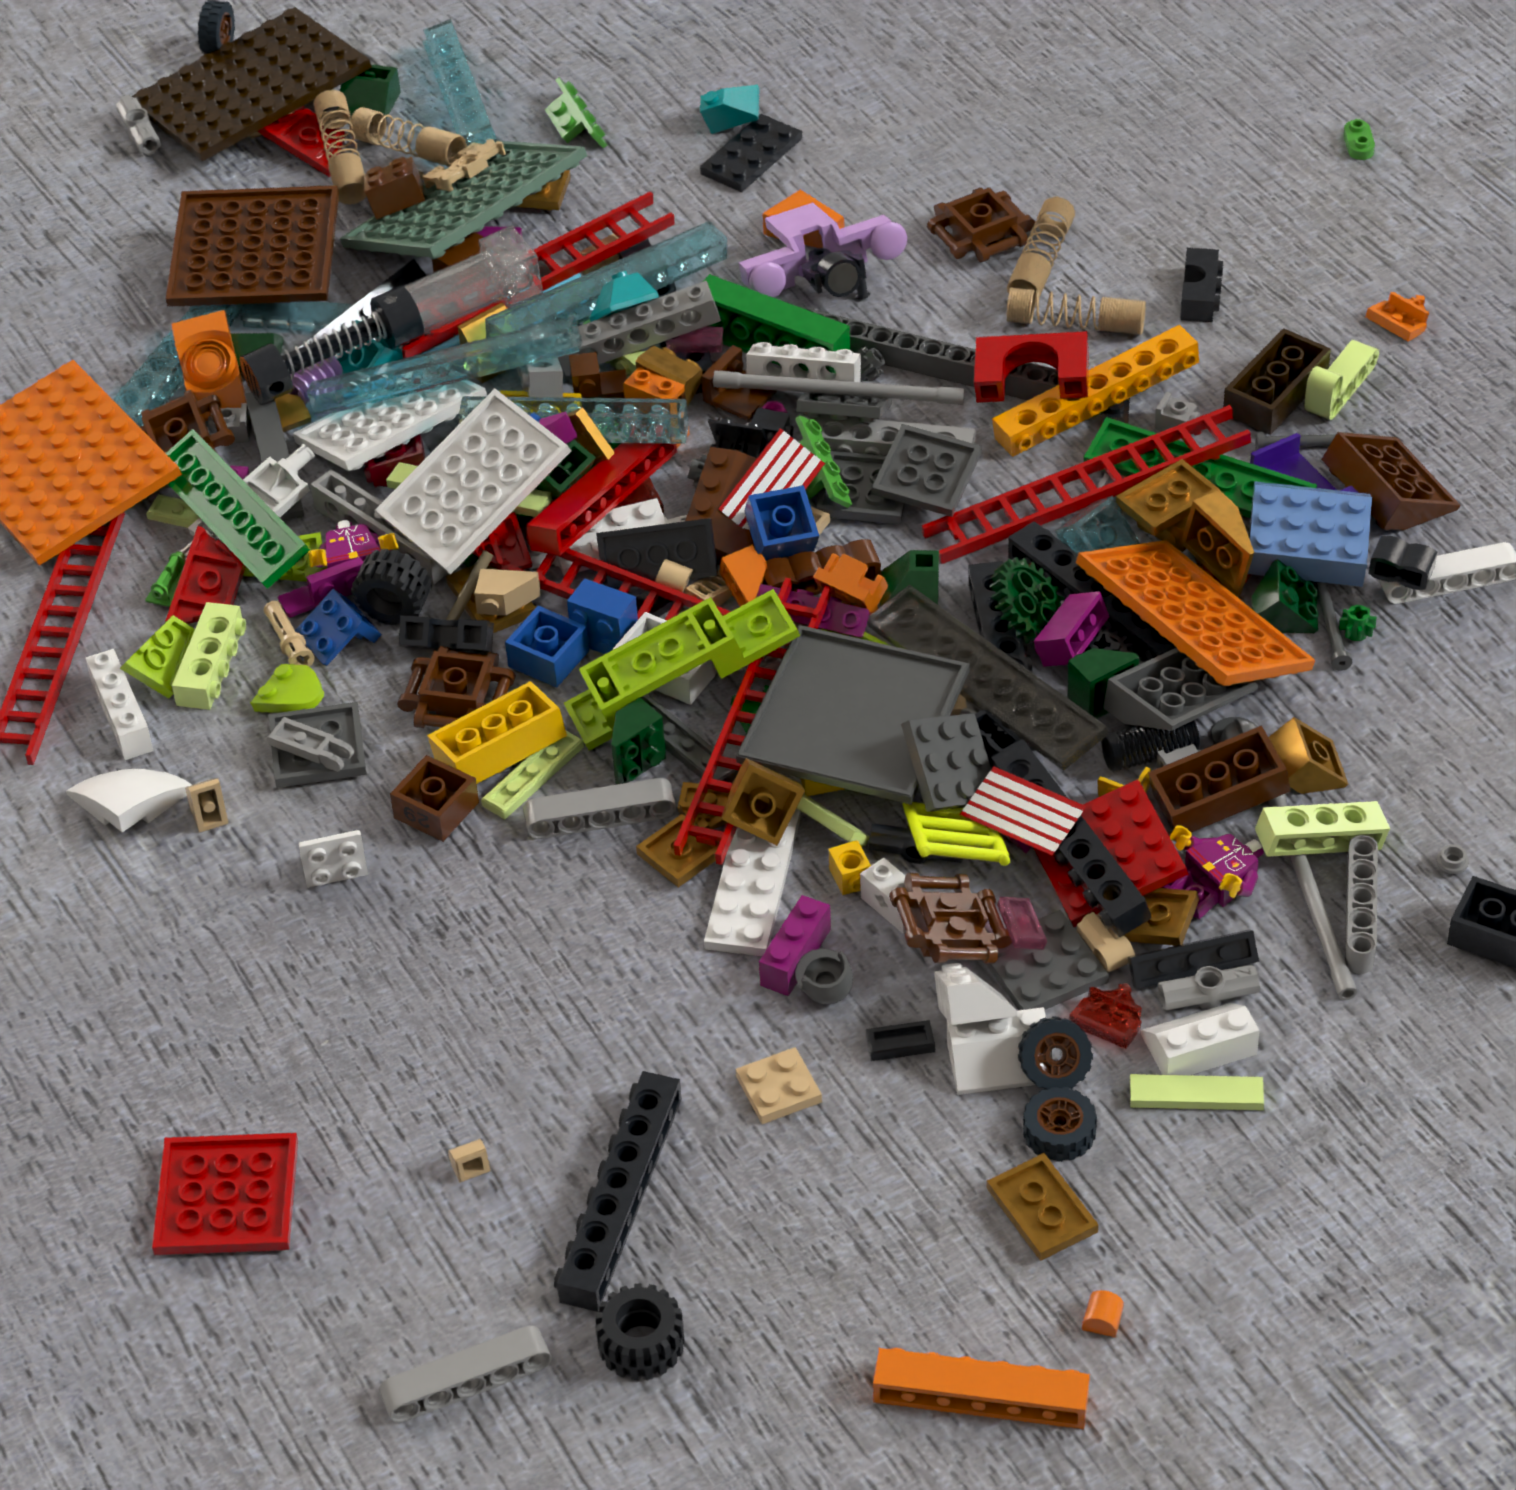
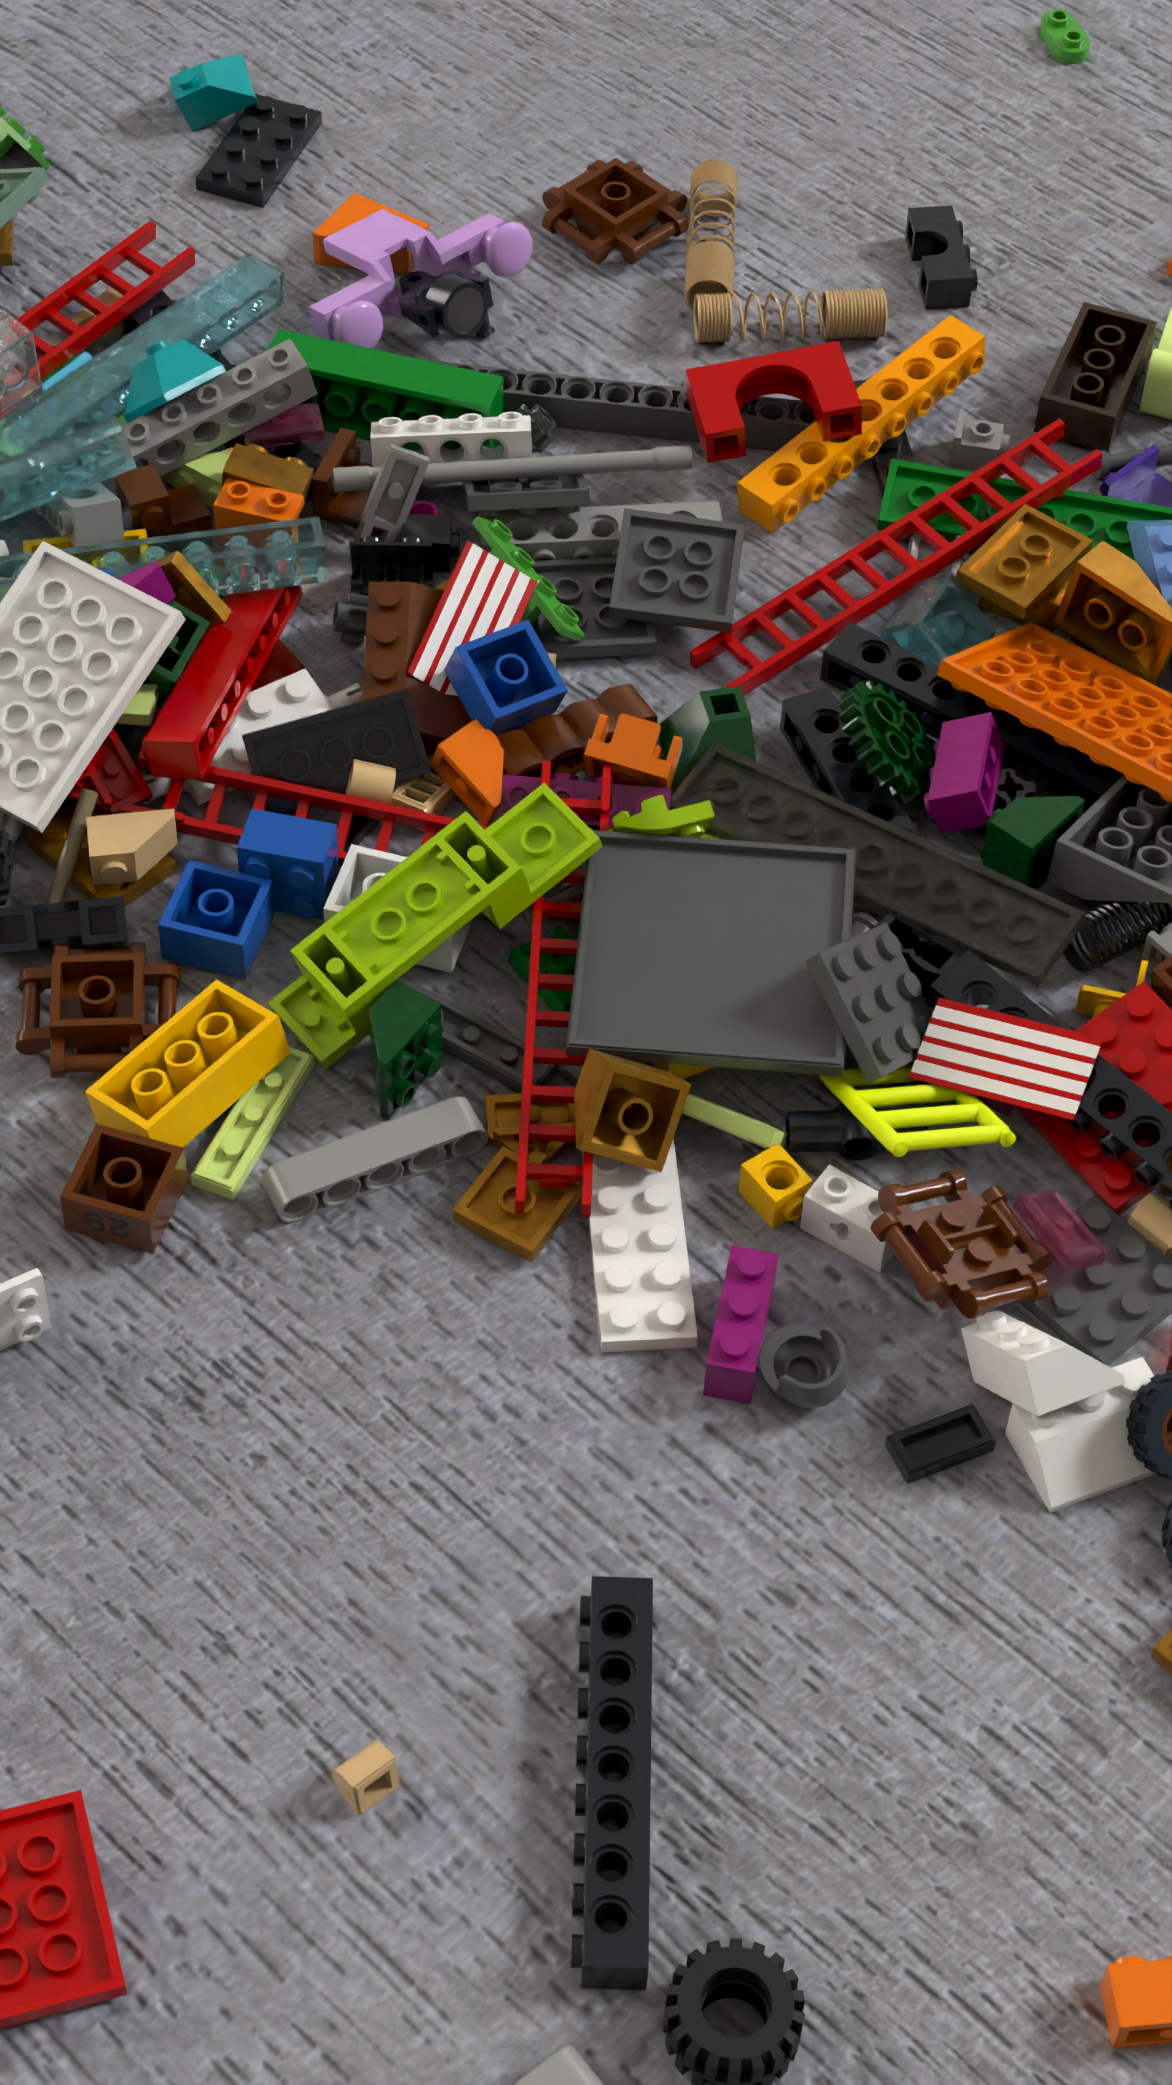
camera: 20 degrees left, 5 degrees up
tan plate [736,1047,822,1124] -> none
none -> light grey hinge [353,444,430,542]
none -> lime slope [612,794,715,838]

